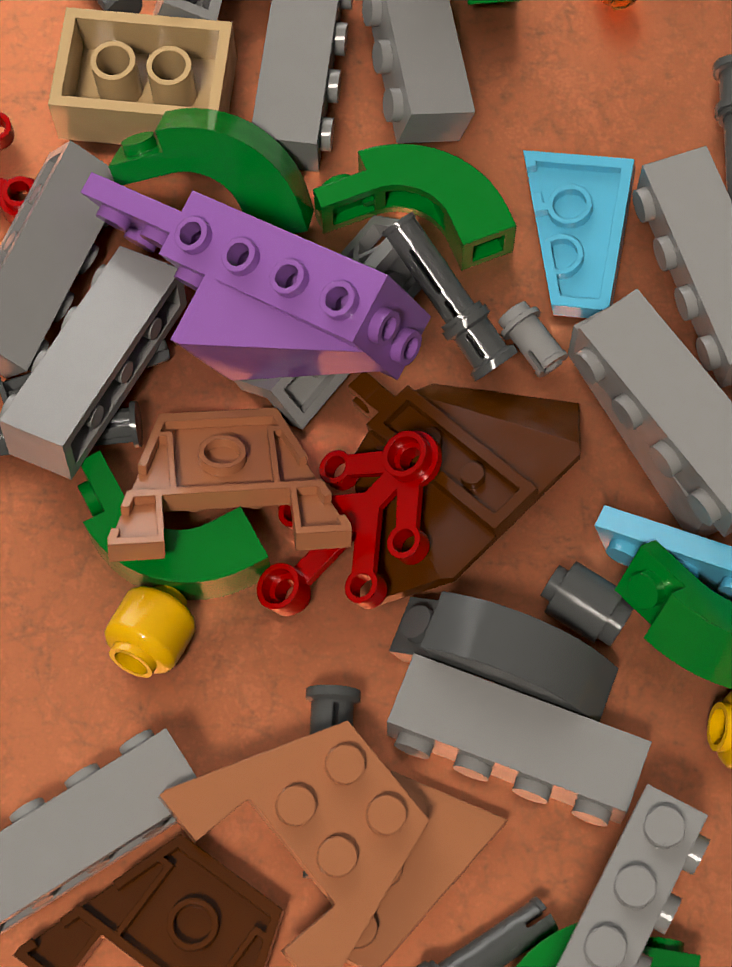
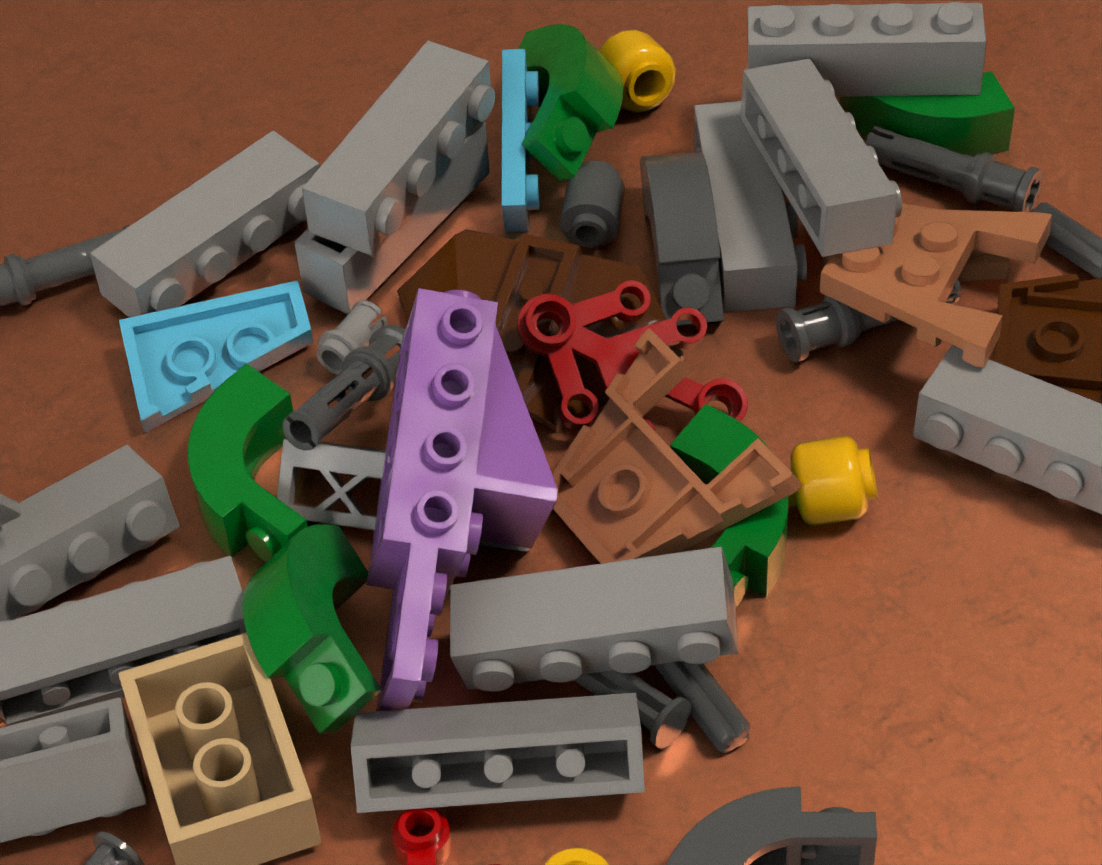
camera: 115 degrees left, 20 degrees down
none -> light grey brick [741,58,902,257]

